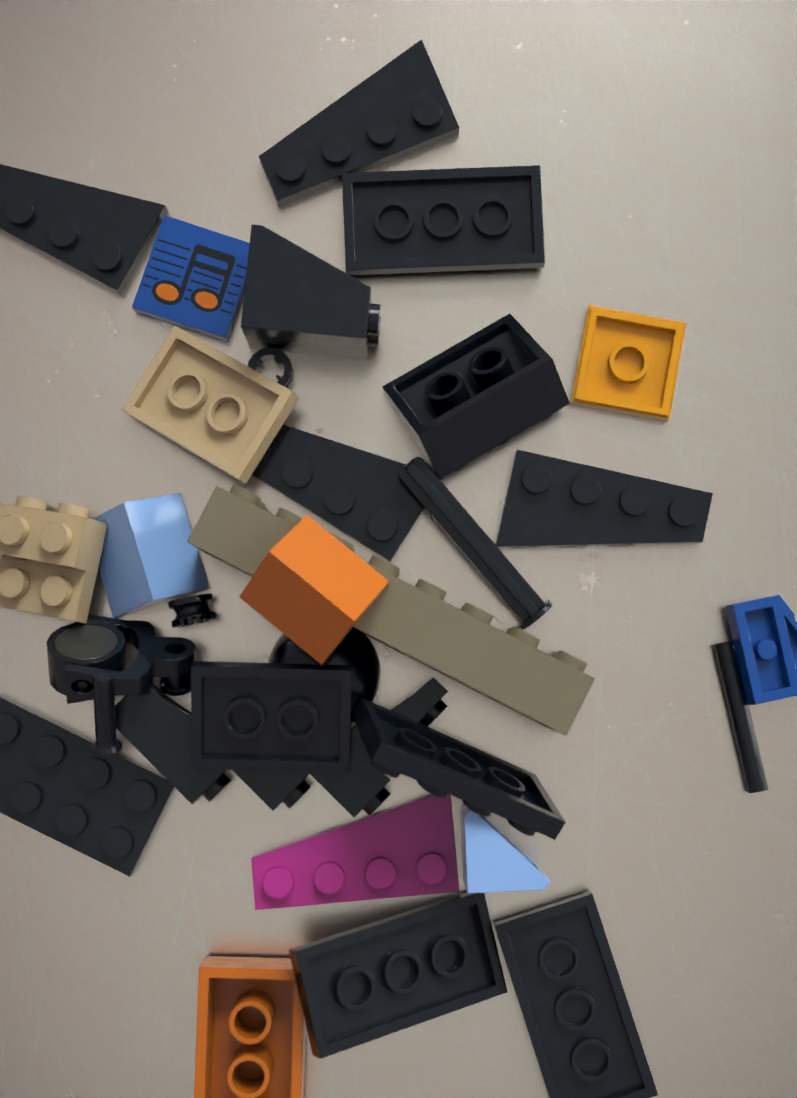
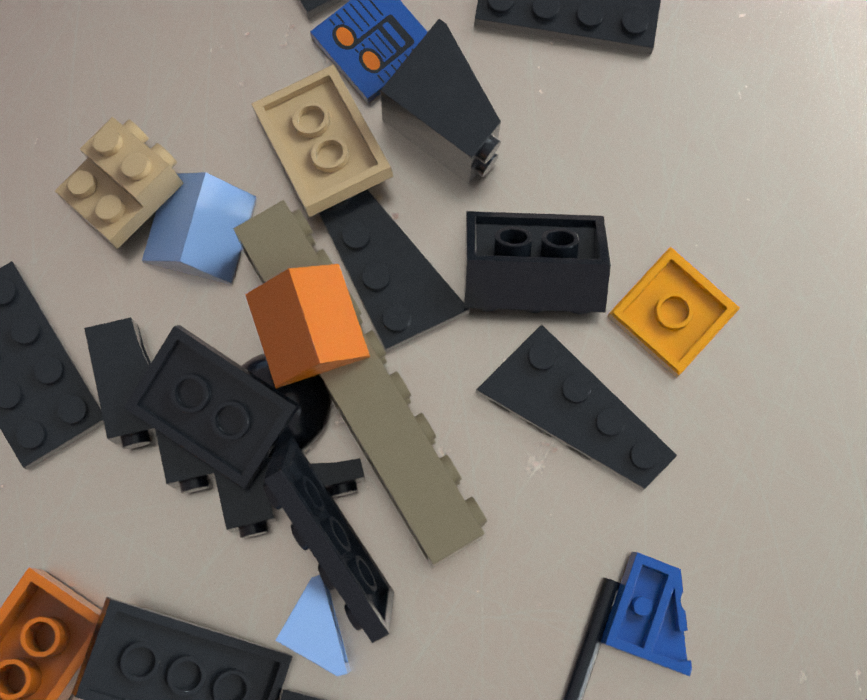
camera: 30 degrees right, 5 degrees down
black piece [46,614,196,756] -> none
black bush [168,593,217,628] -> none
black bush [248,347,294,388] -> none
dark pink wing [251,794,460,910] -> none
black plate [342,165,545,275] -> none
black axle [398,457,553,630] -> none

